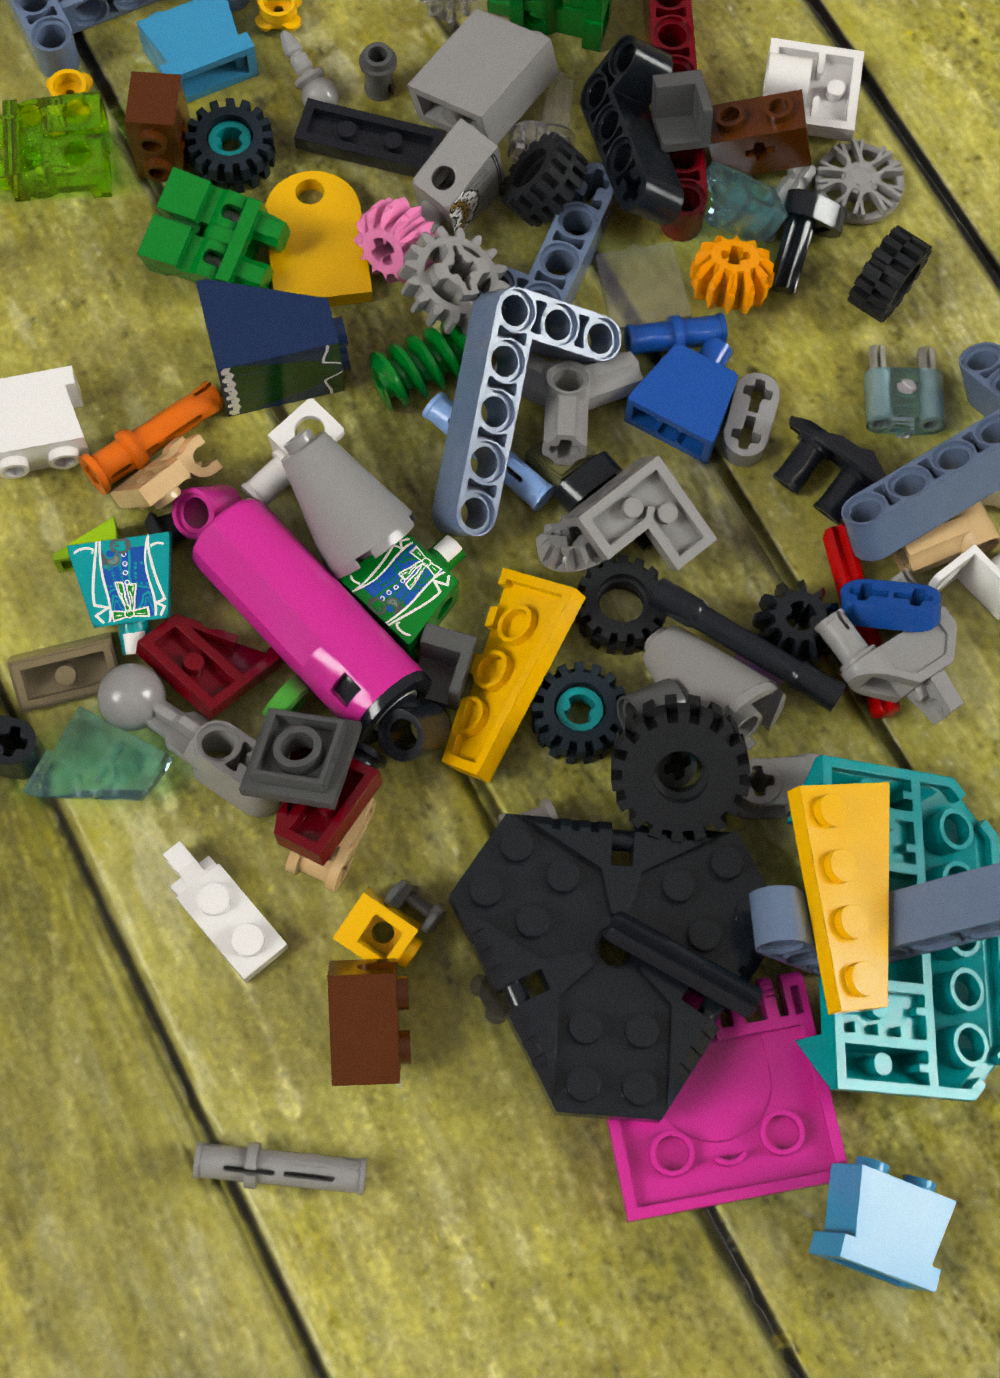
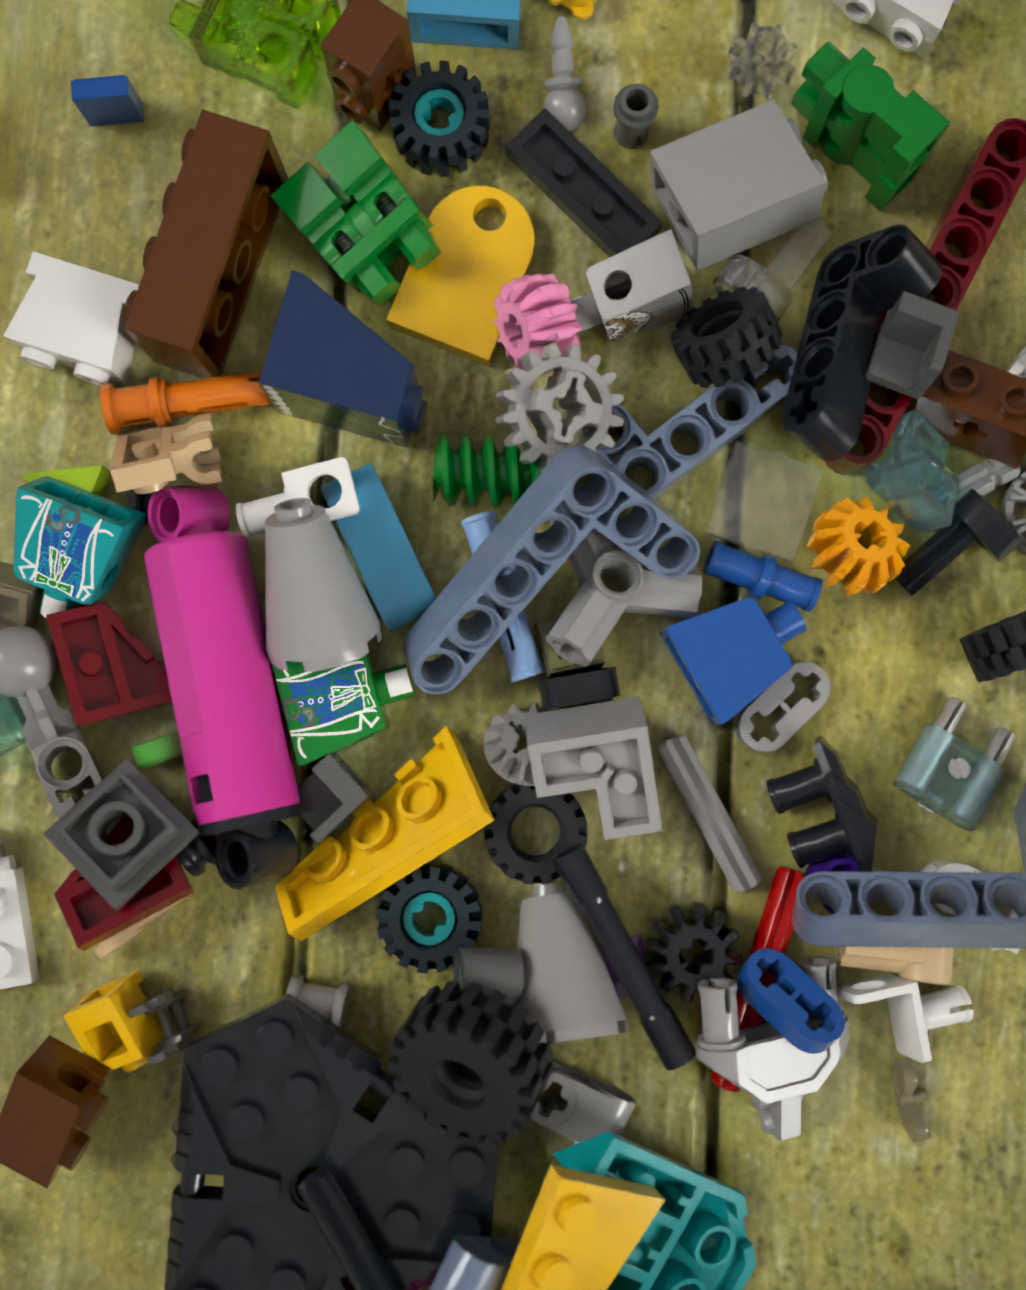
camera: 35 degrees right, 15 degrees up
none -> reddish brown brick [123,109,289,378]
none -> dark azure beam [320,462,436,633]
none -> light grey axle [658,734,762,893]

